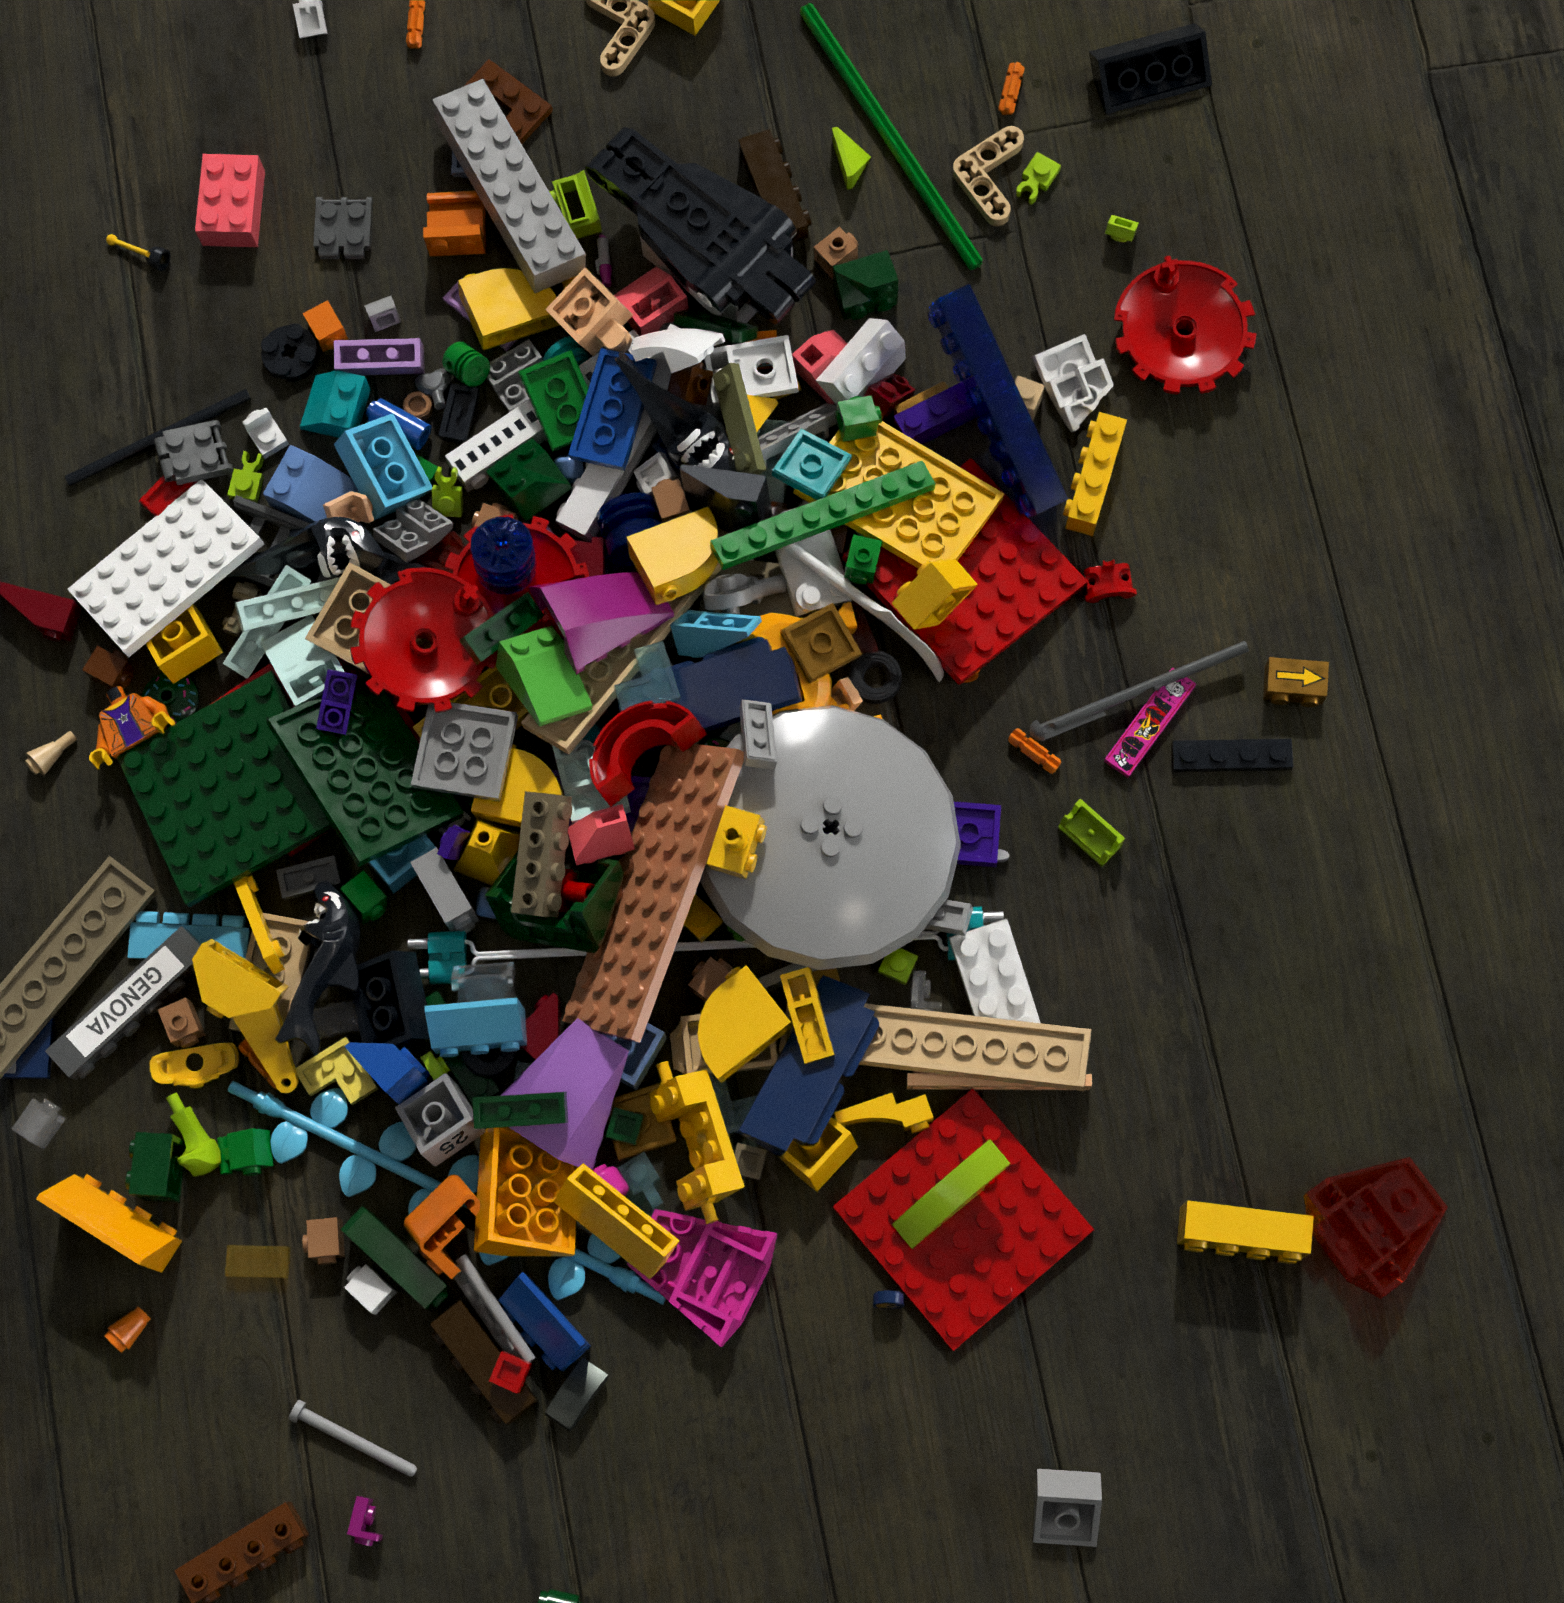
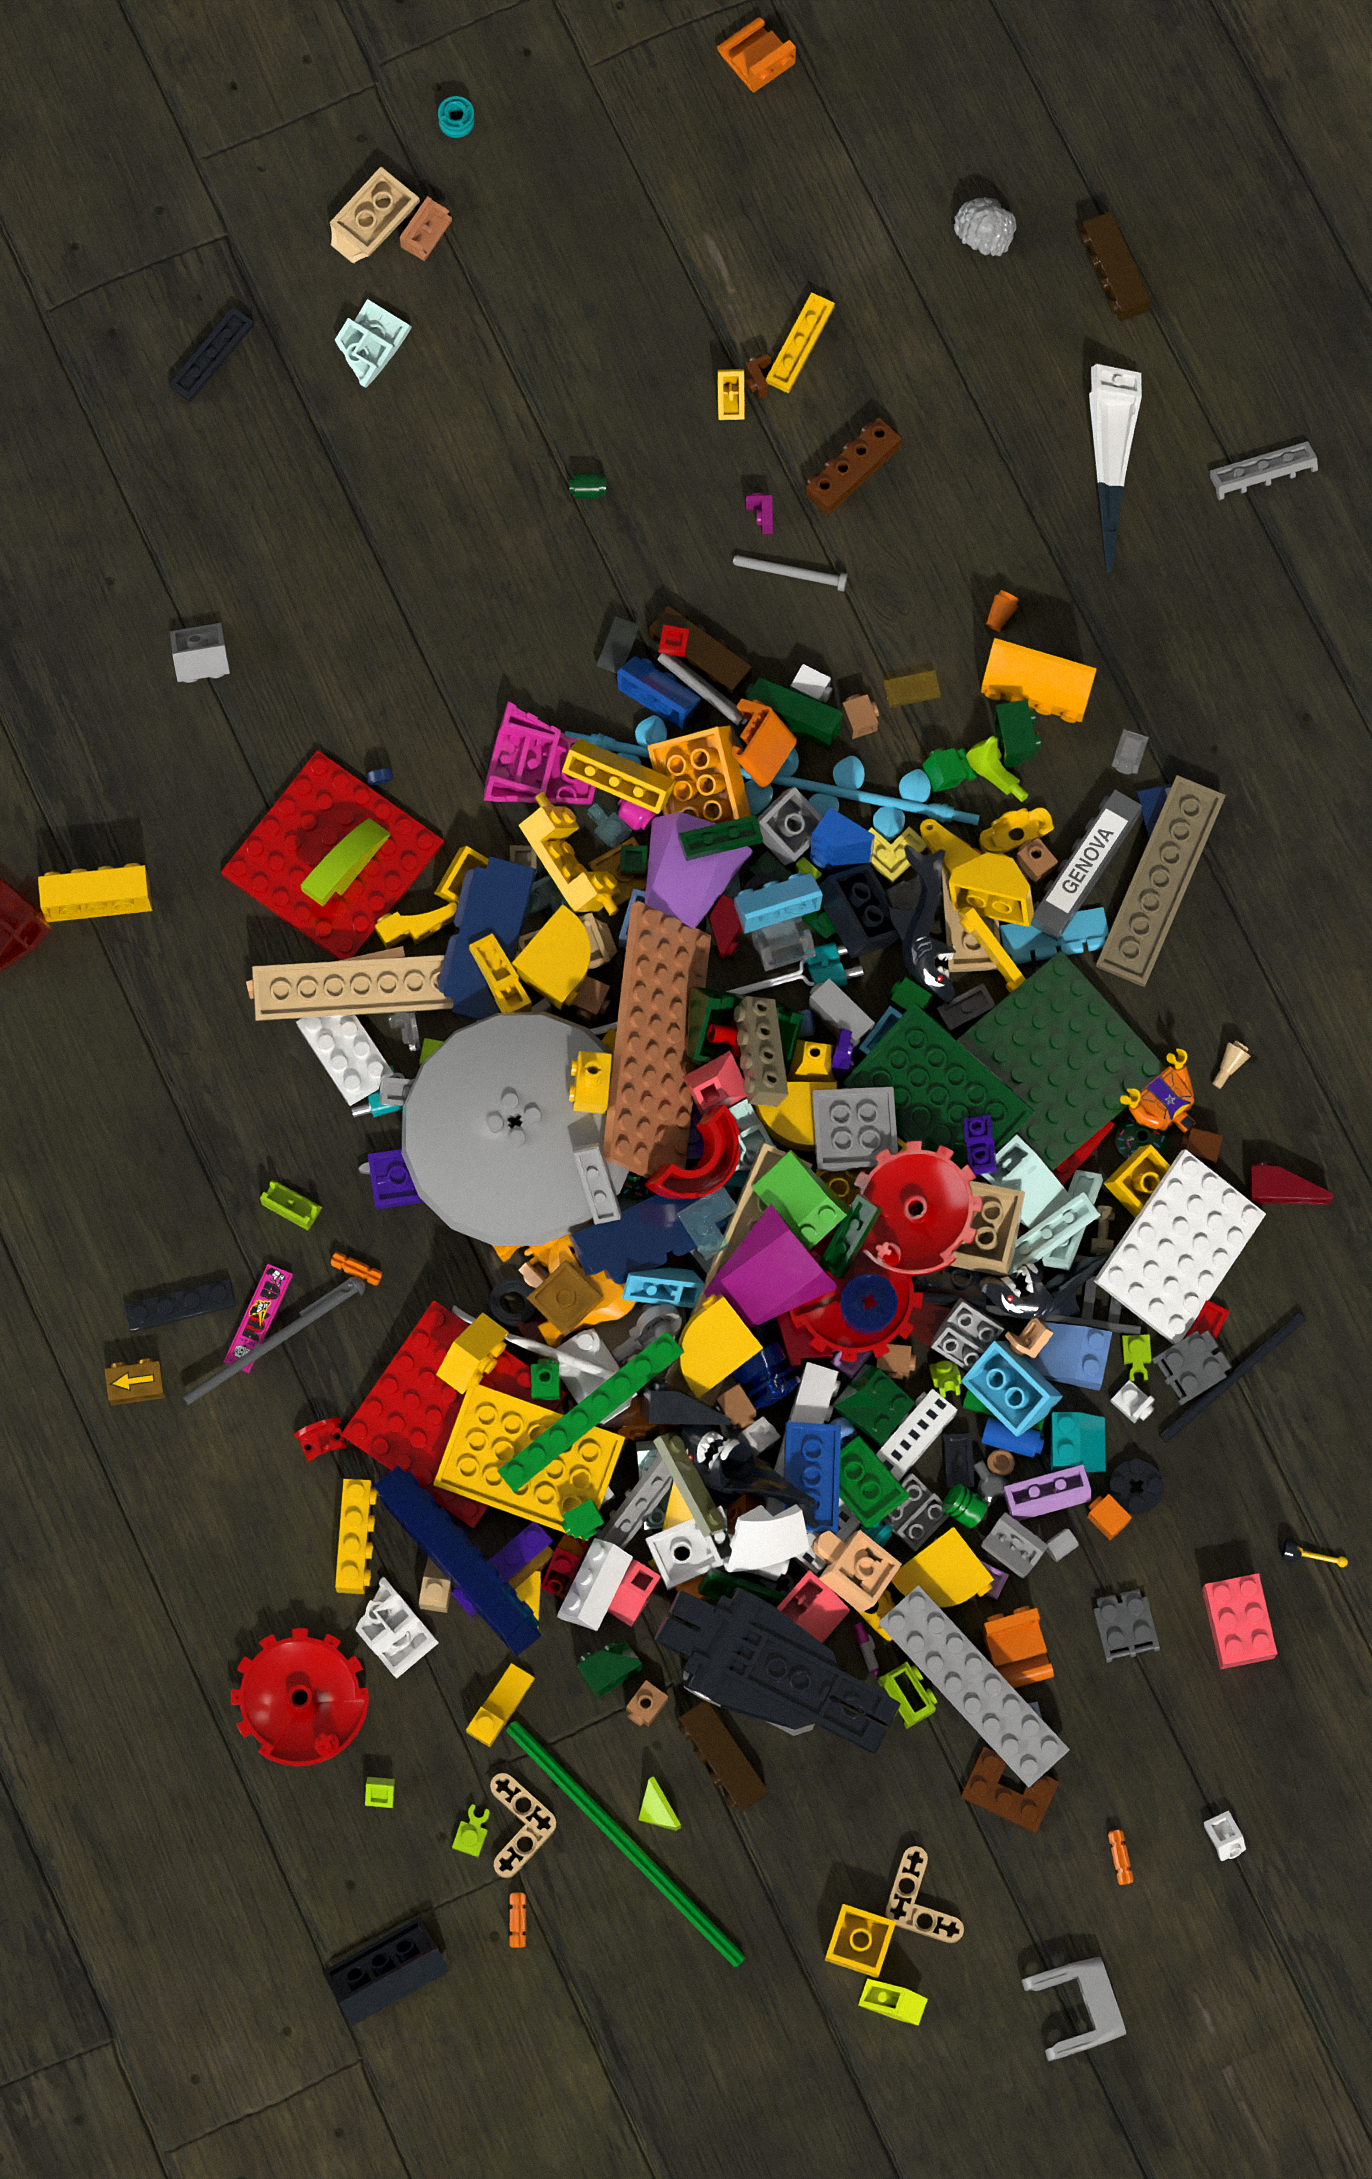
camera: 160 degrees right, 0 degrees up
teal tile [771,428,852,500] -> none
none -> yellow slope [466,1663,535,1747]
none -> yellow slope [506,1571,541,1630]
none -> light grey bracket [981,1512,1048,1578]

